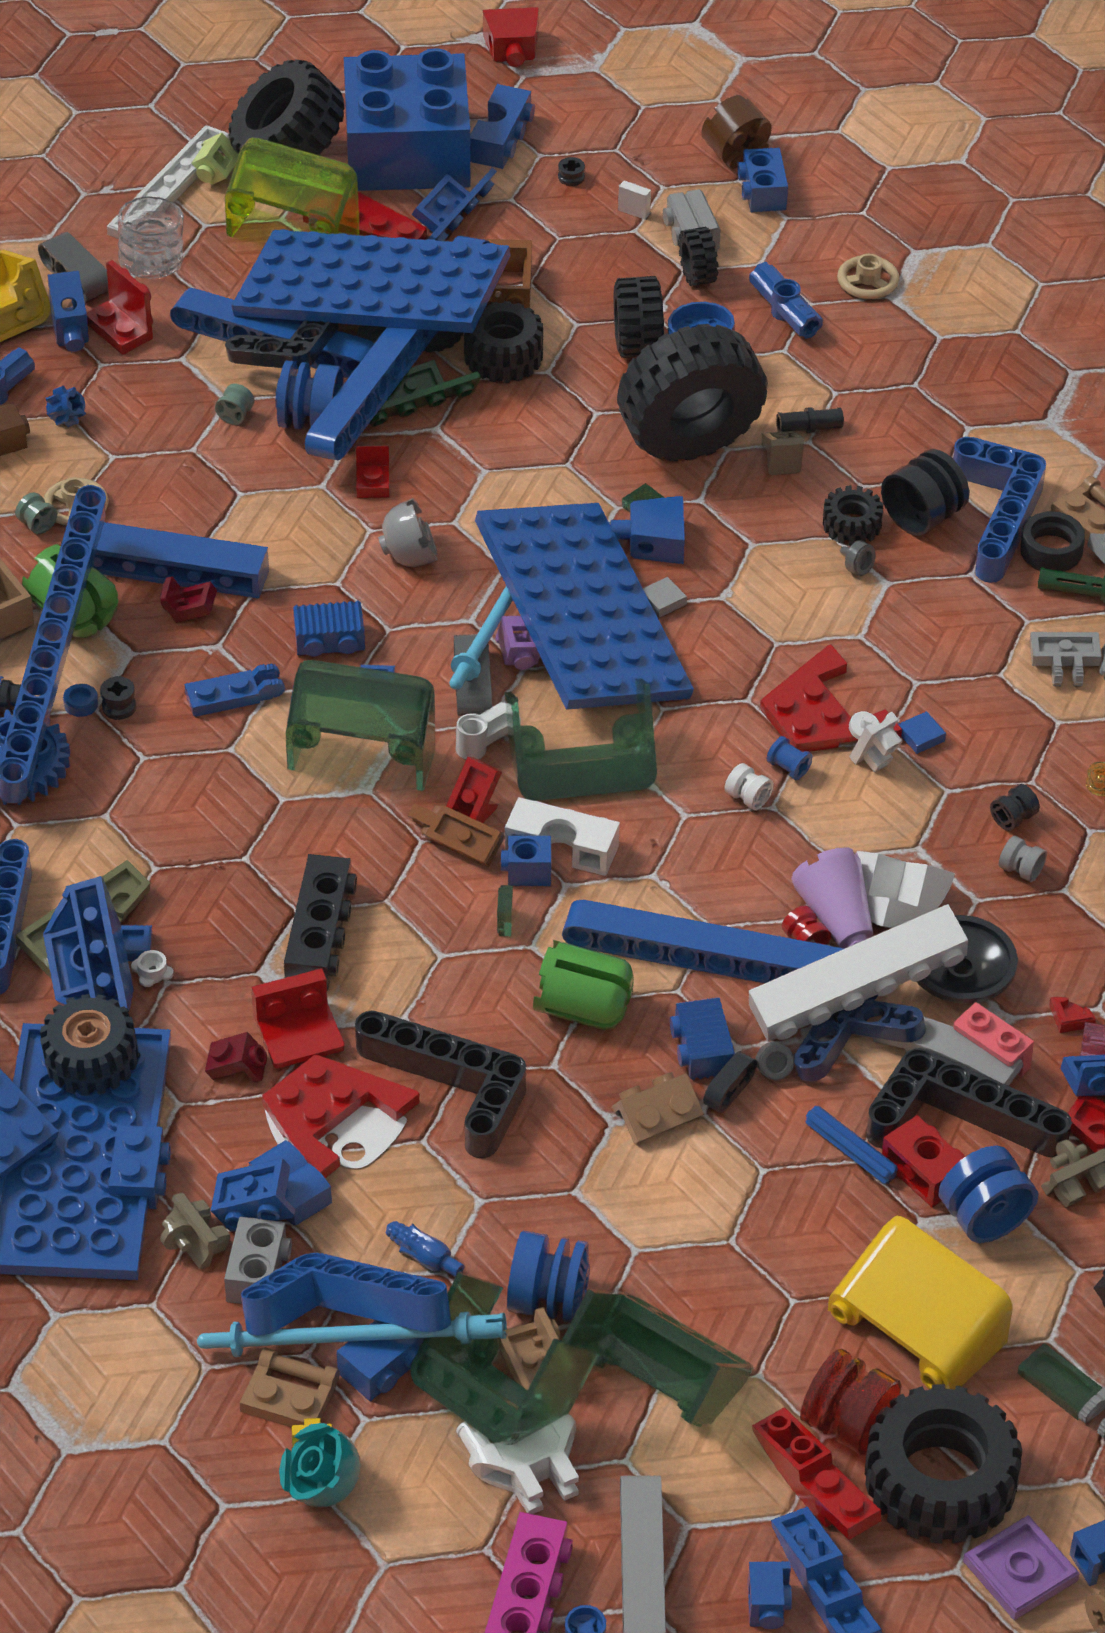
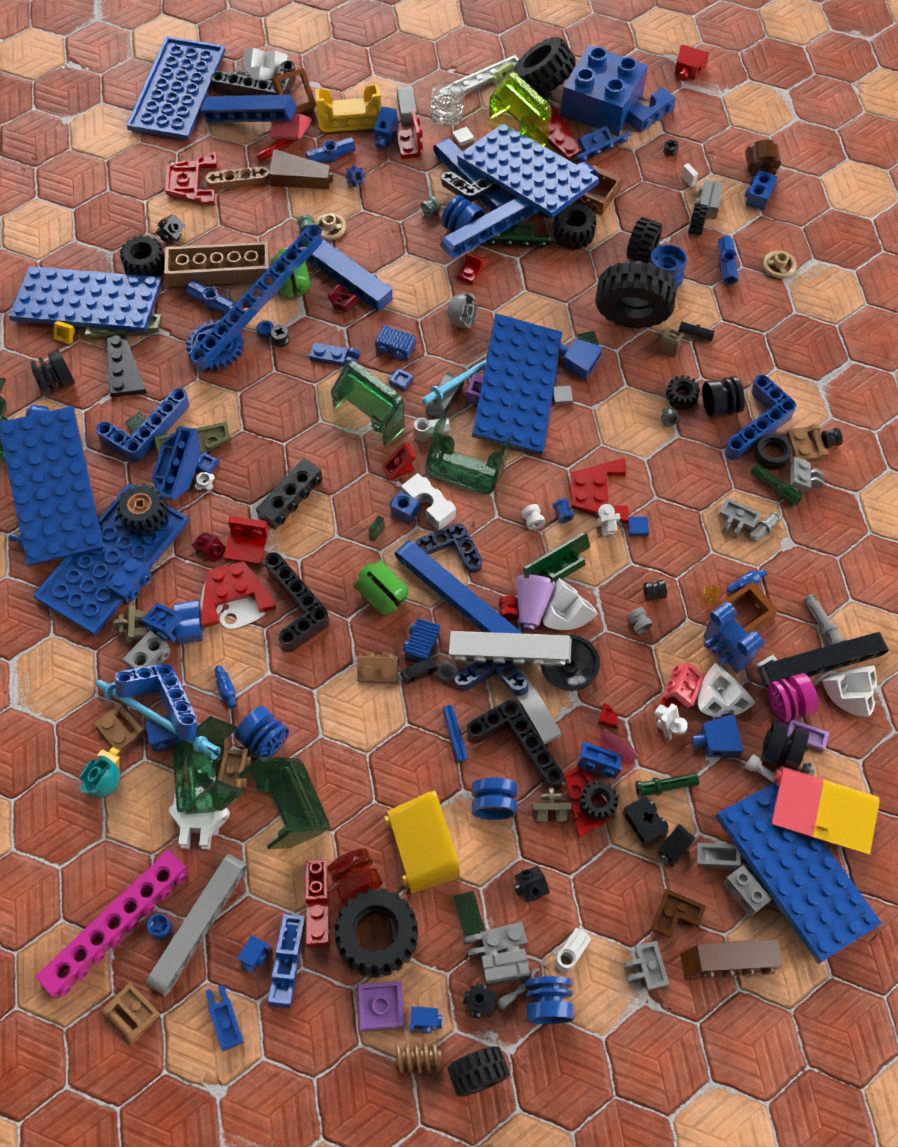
camera: 30 degrees right, 15 degrees up
dark orange hinge [408,803,505,868] -> none
red brick [882,1115,965,1208] -> none
coral bracket [953,1002,1034,1077] -> none
none -> dark blue beam [415,523,482,573]
none -> white tile [452,127,474,147]
none -> dark green bracket [523,532,590,583]

